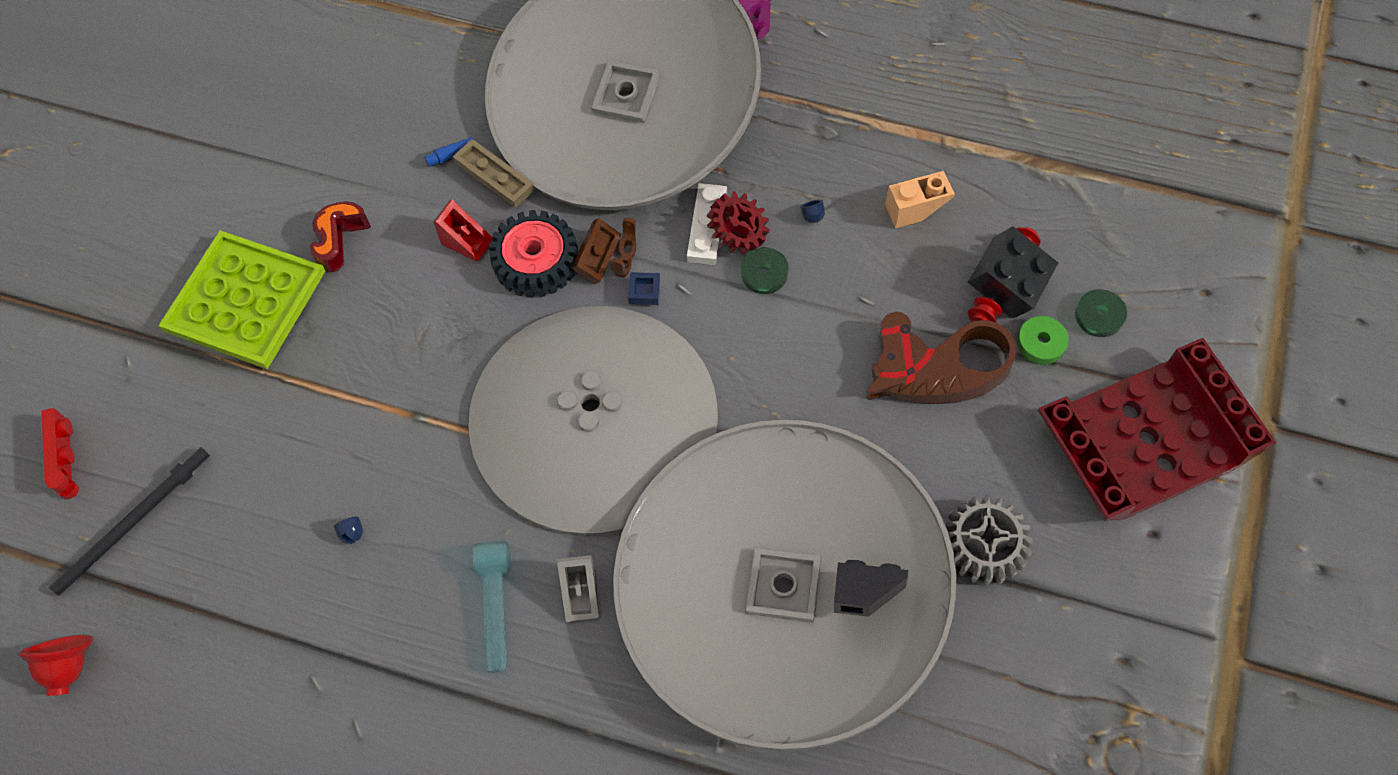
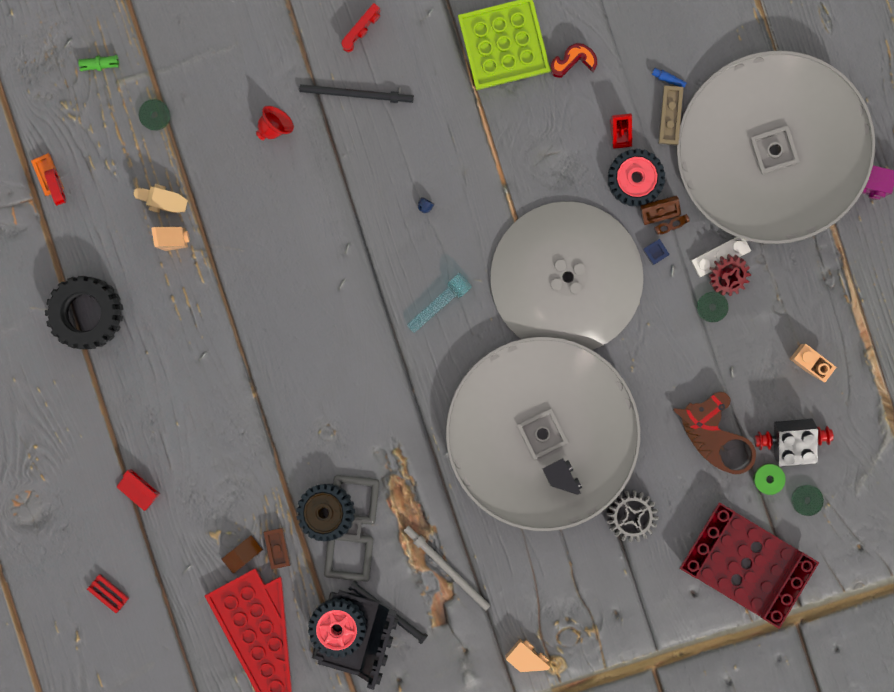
camera: 60 degrees right, 25 degrees up
light grey slope [557,555,599,622] -> none
dark blue hinge [800,199,825,223] -> none

